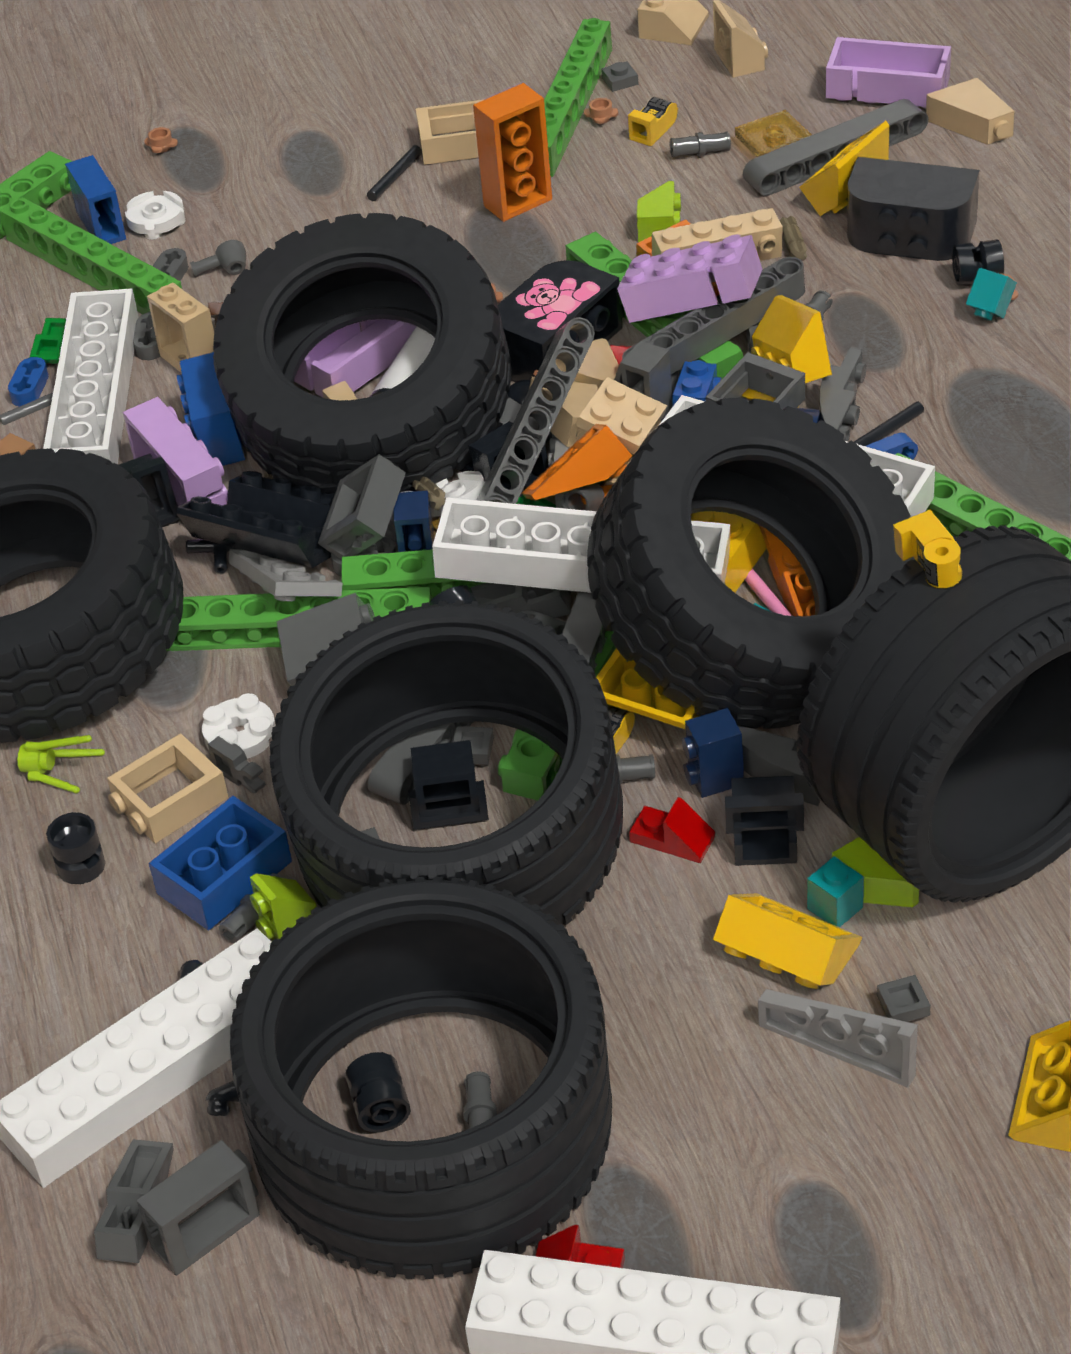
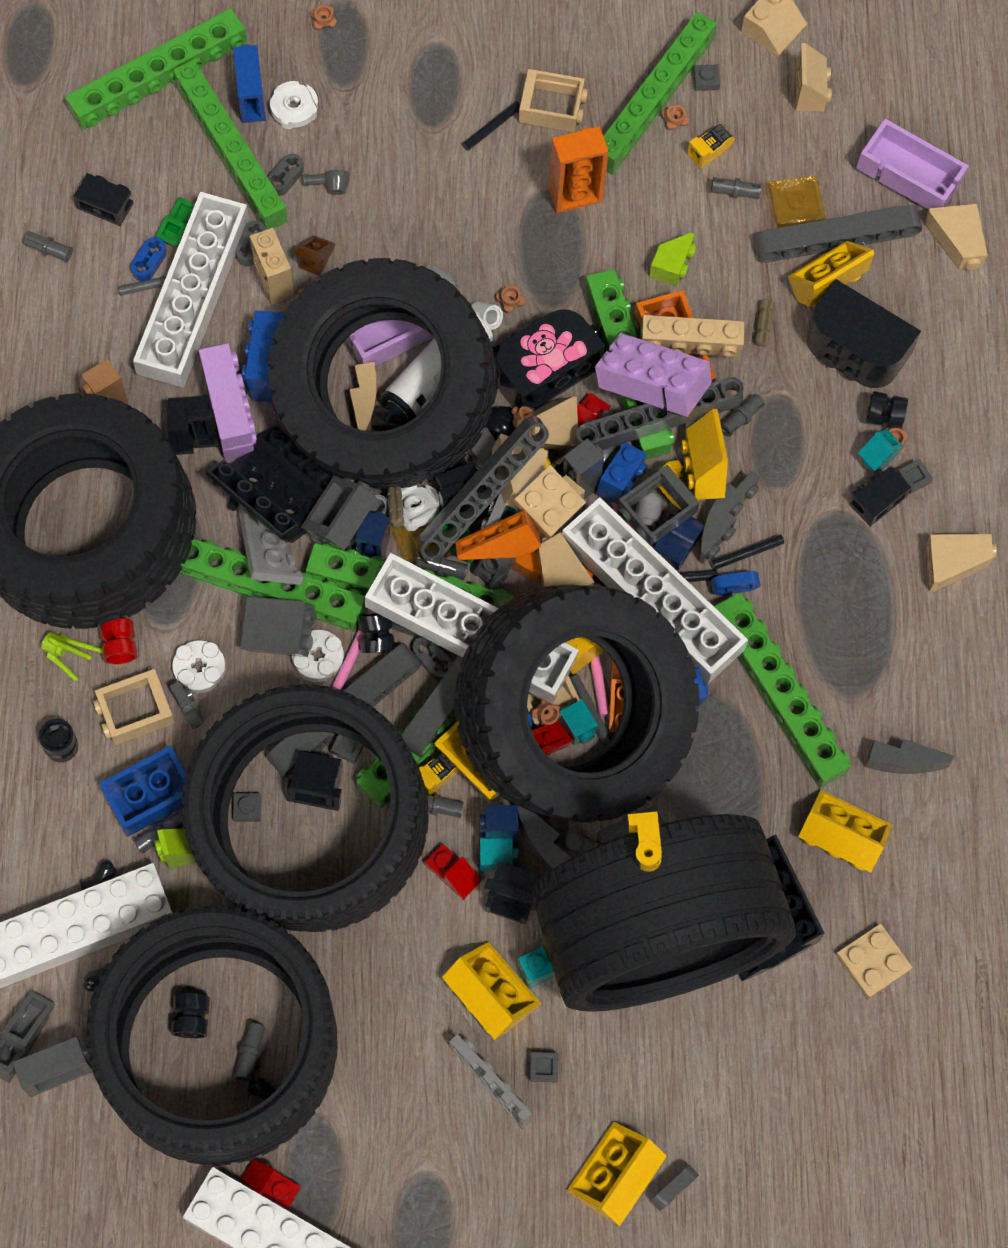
camera: 10 degrees right, 25 degrees up
none -> red wheel [100,618,138,665]
none -> teal brick [480,839,518,871]
none -> black brick [850,466,911,527]
none -> dark grey plate [897,459,933,494]

